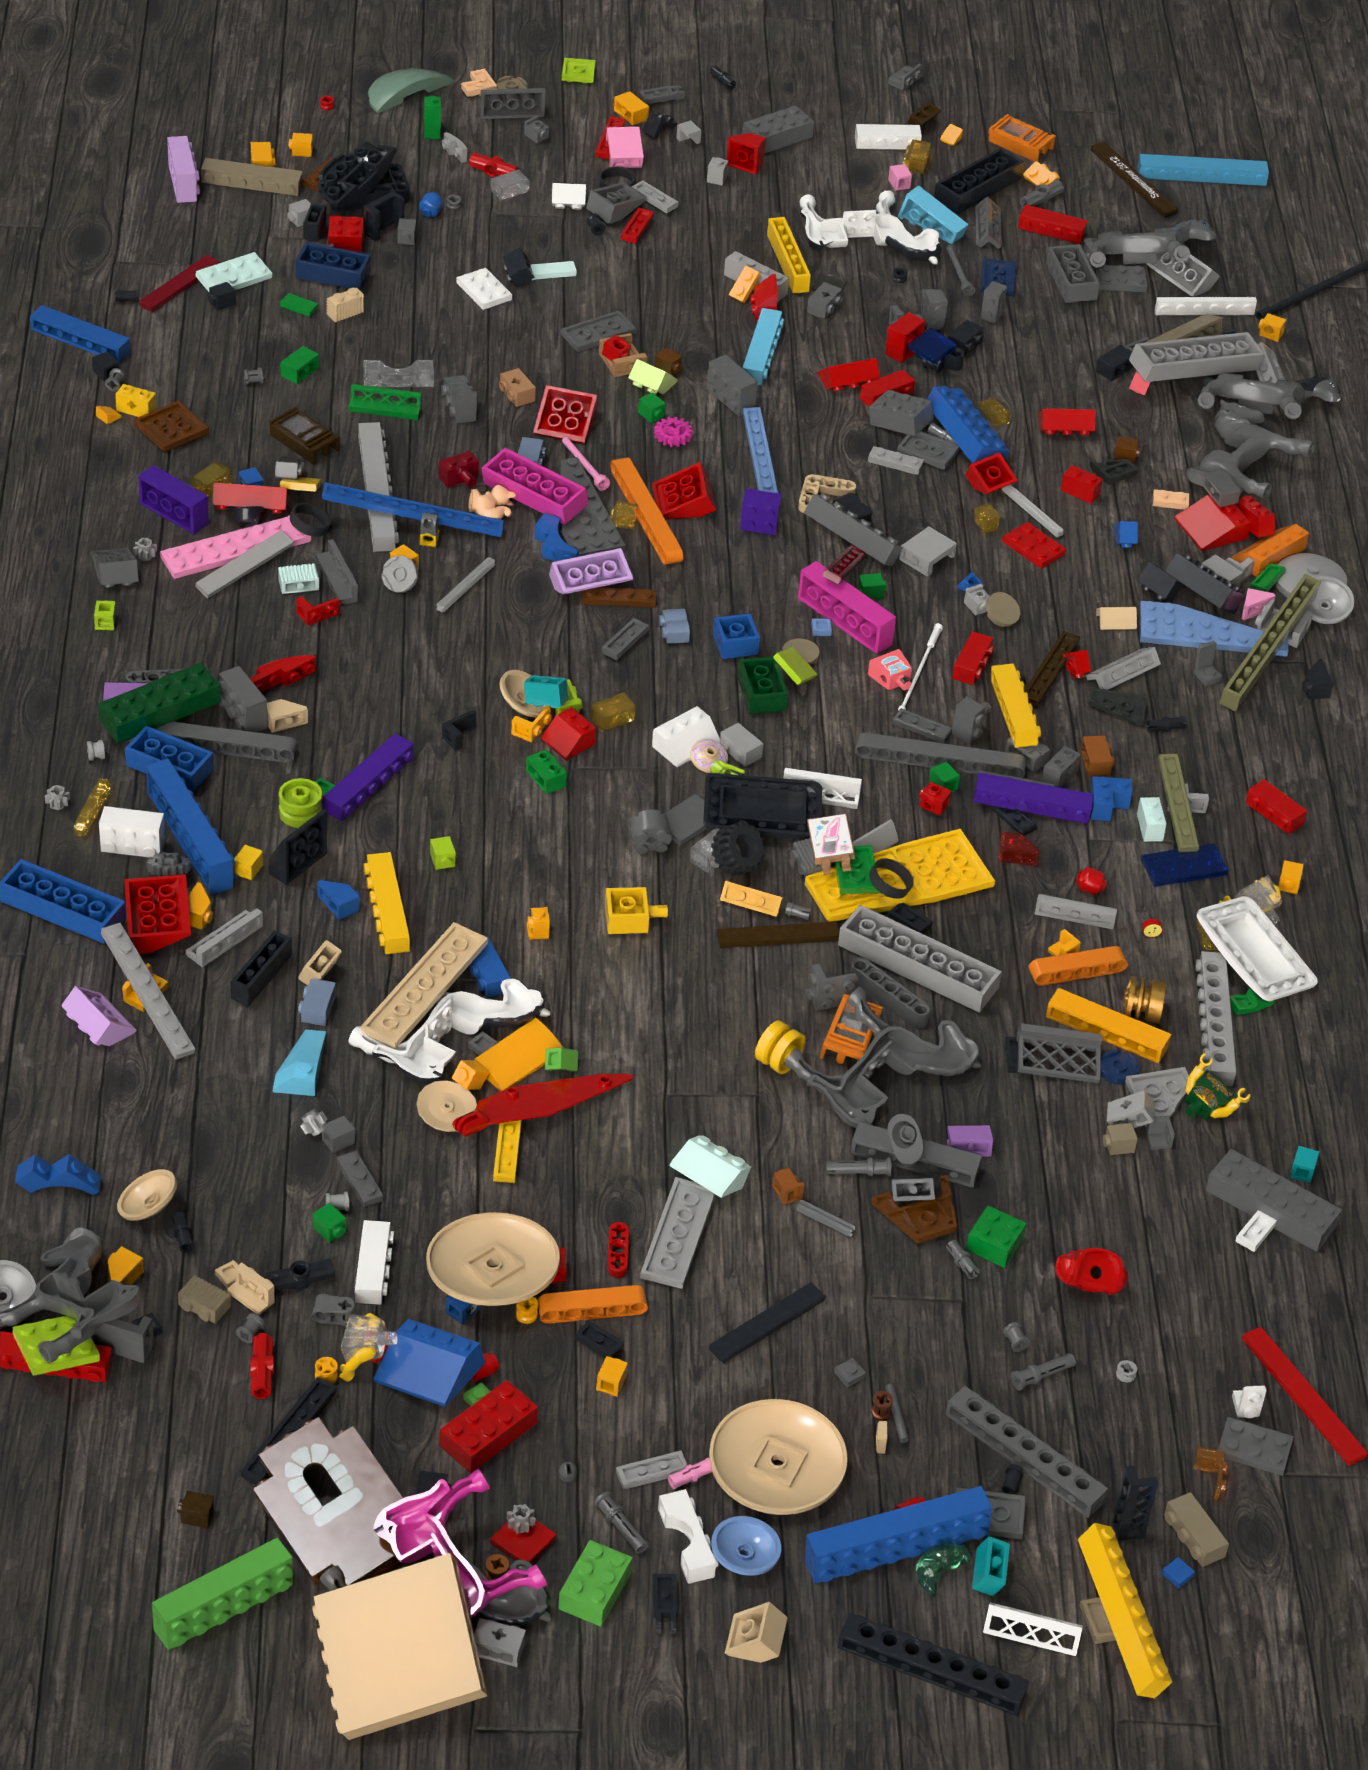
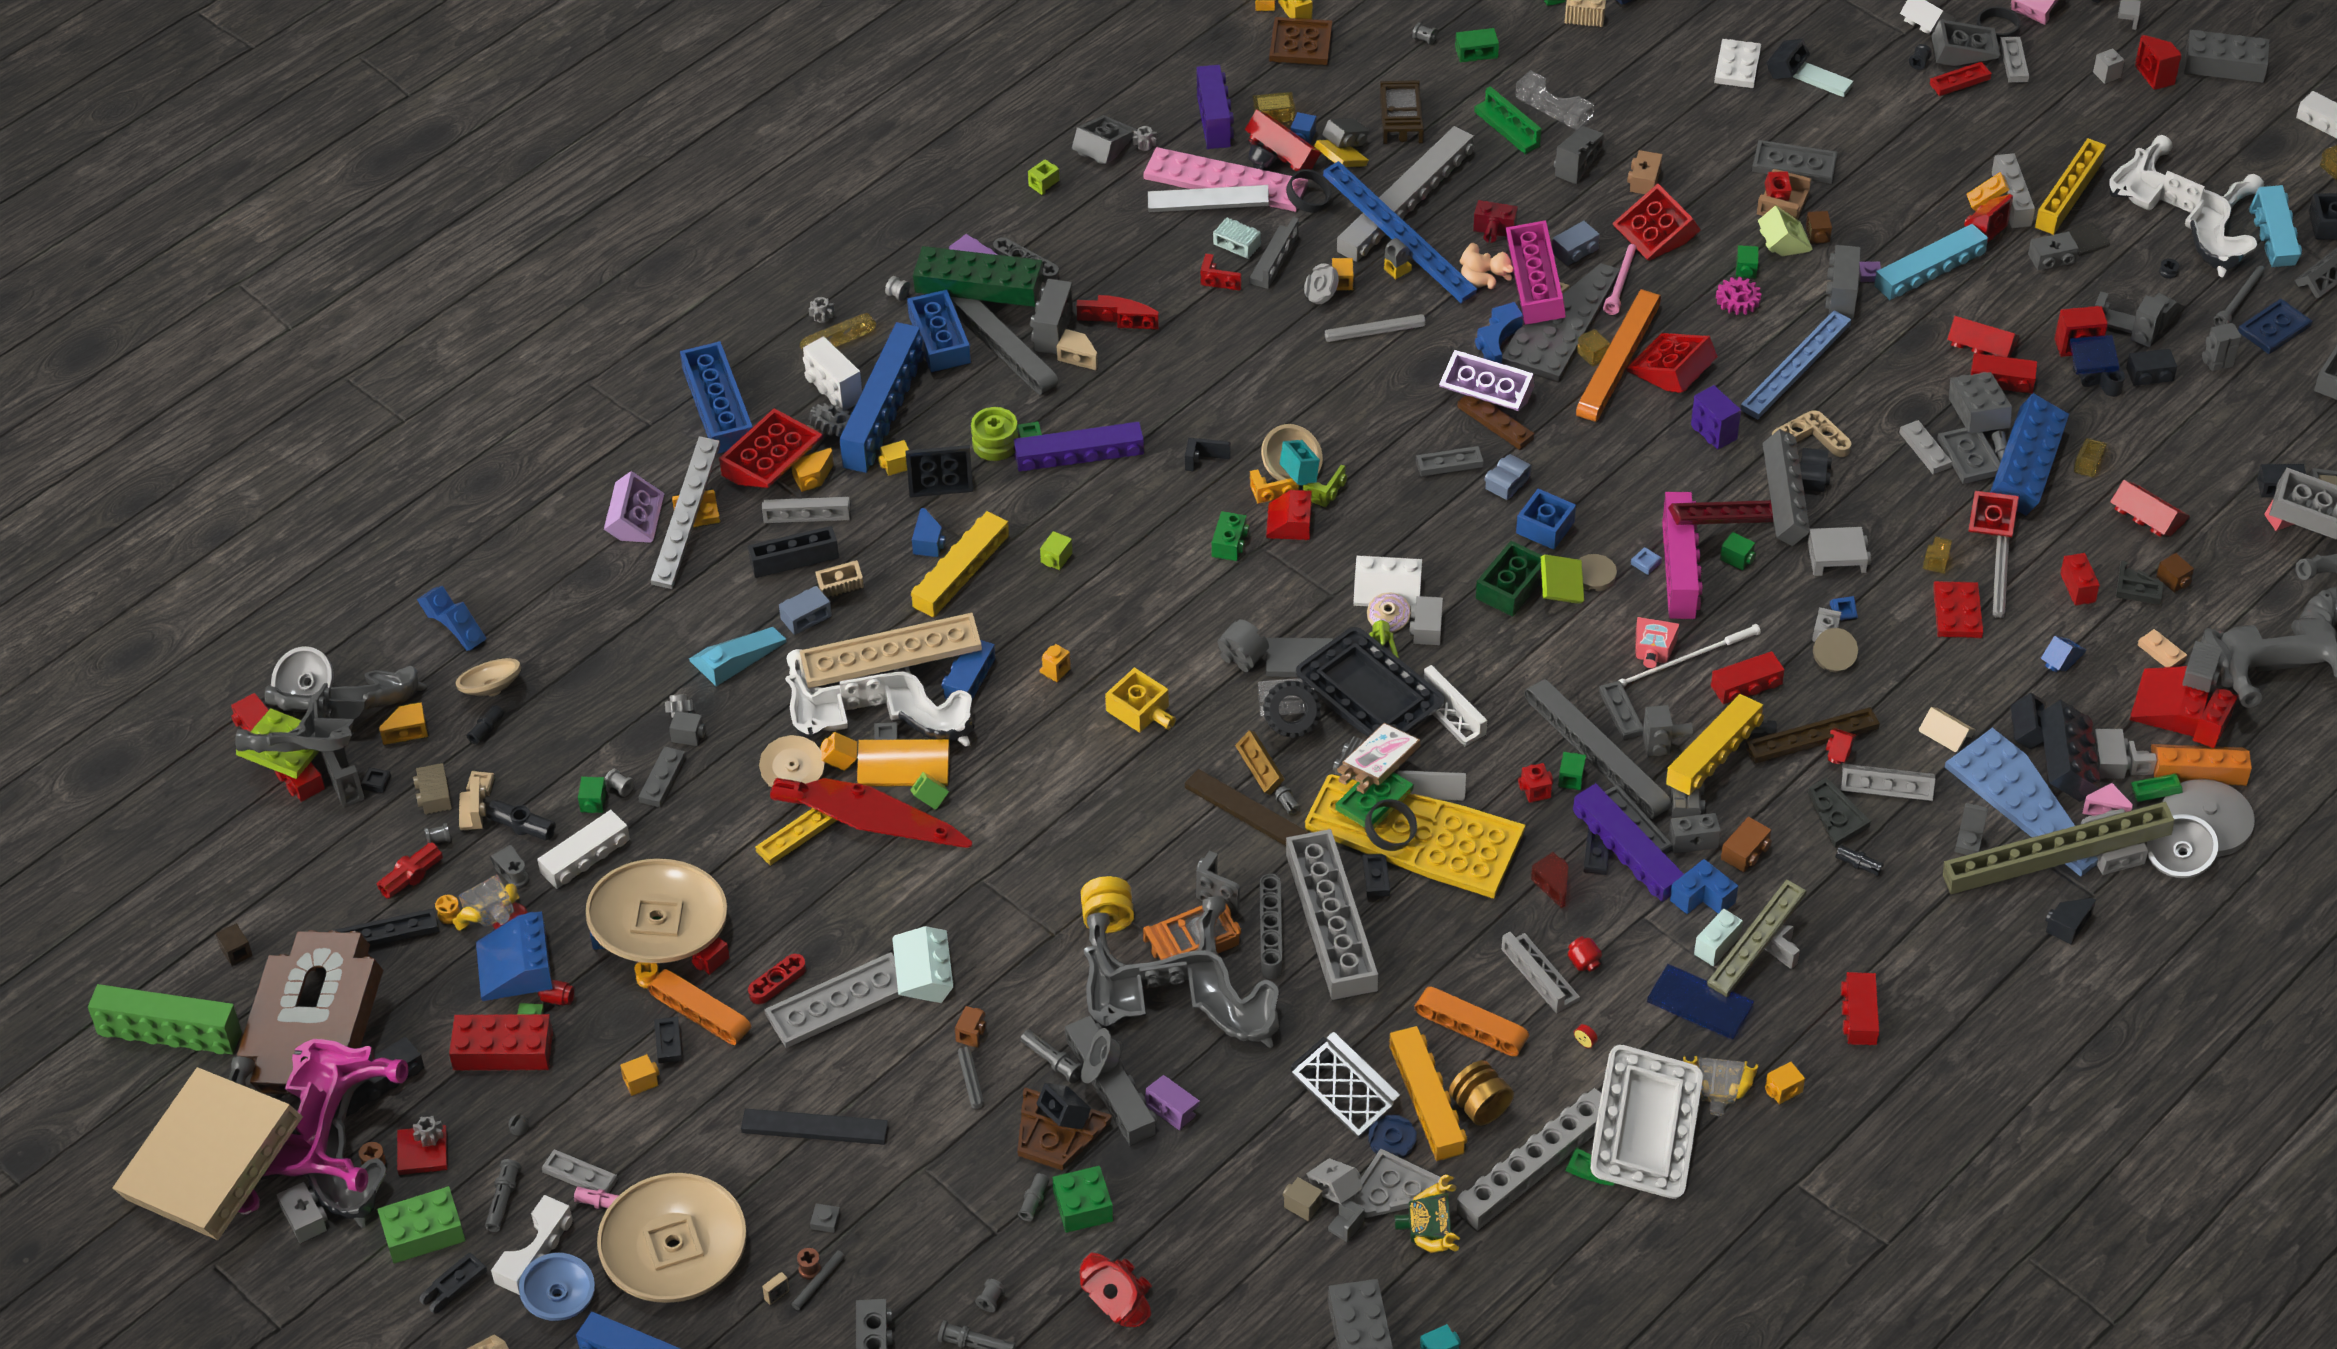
camera: 50 degrees right, 5 degrees up
clear yellow brick [590,692,636,732] -> none
bright pink brick [888,164,912,191] -> none
light orange panel [1048,929,1081,956] -> none

